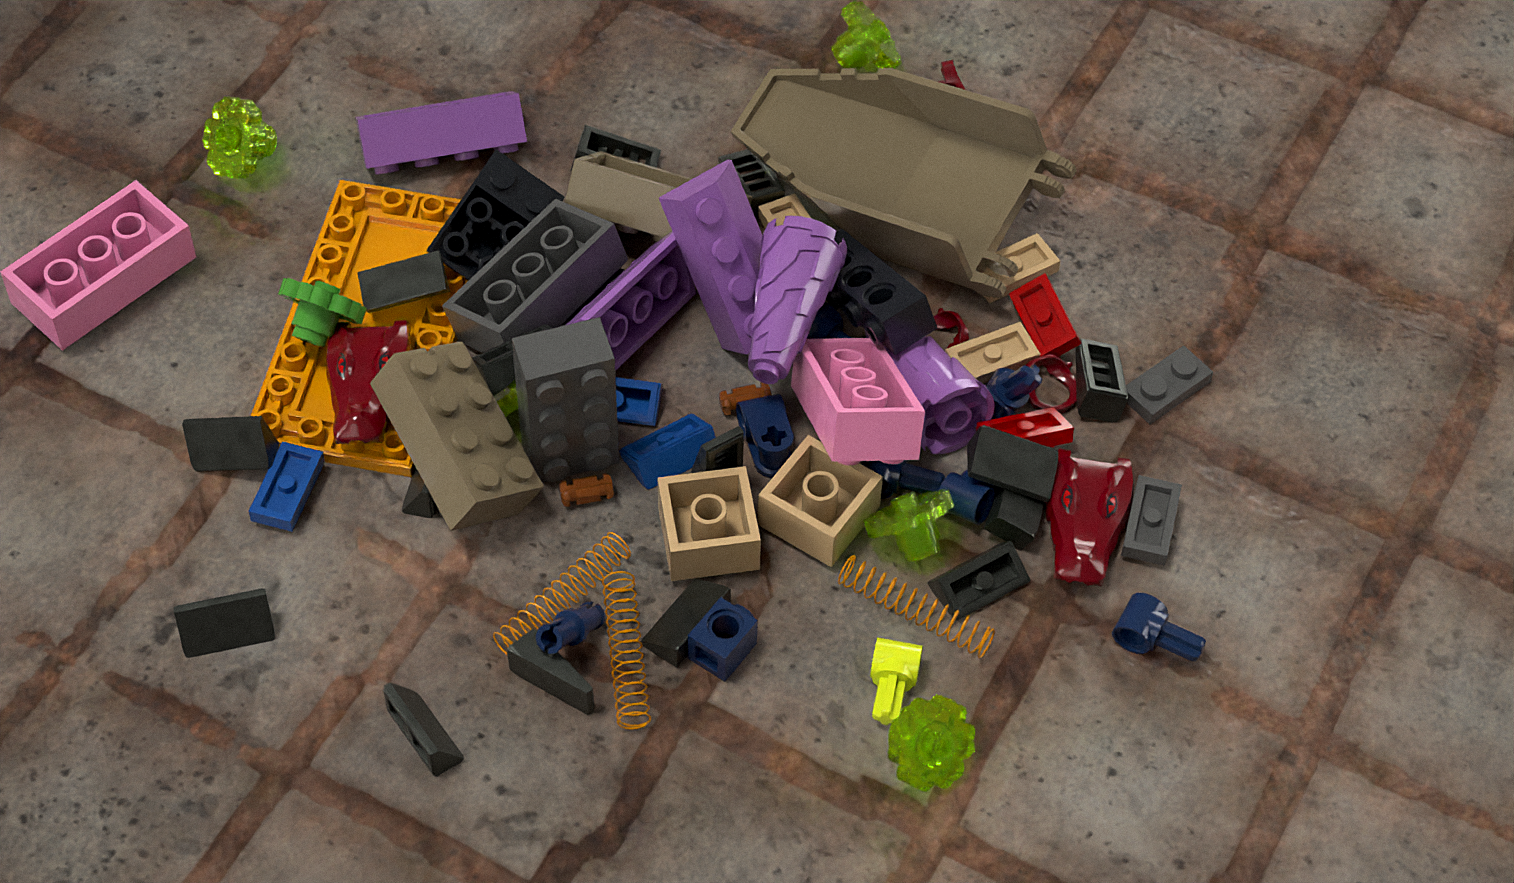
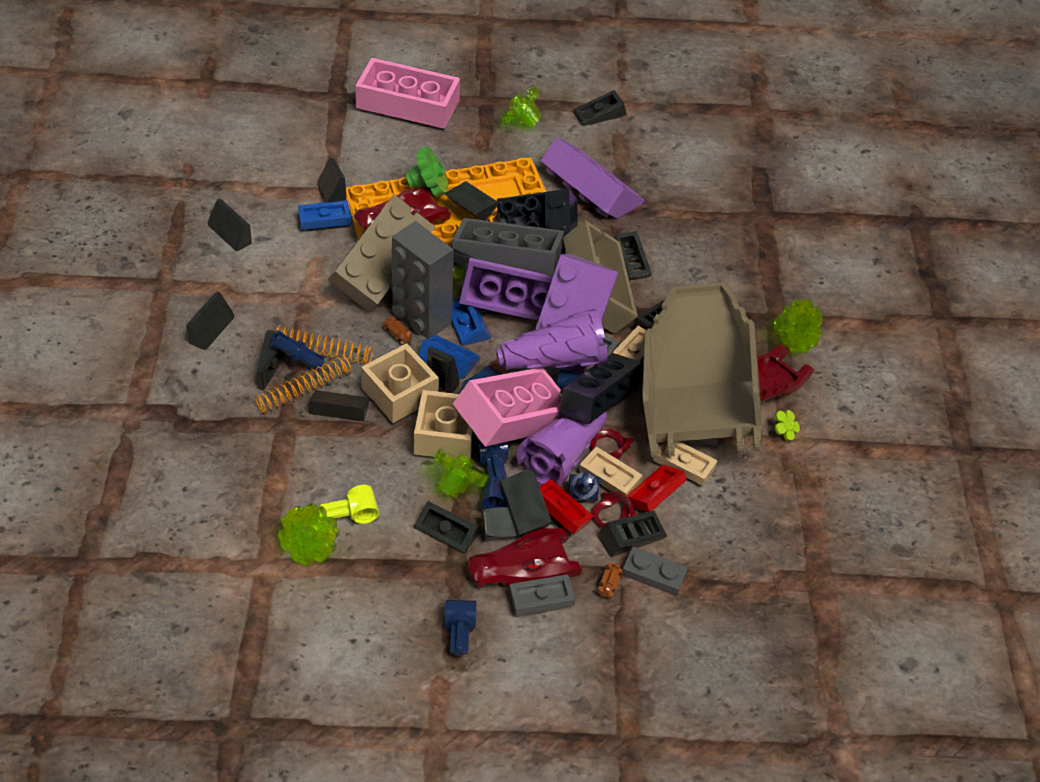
camera: 60 degrees right, 5 degrees down
dark blue brick [688,597,758,682] -> none
light orange piece [838,555,995,658] -> none
none -> pearl dark grey slope [573,90,627,126]
none -> dark orange piece [597,563,623,598]

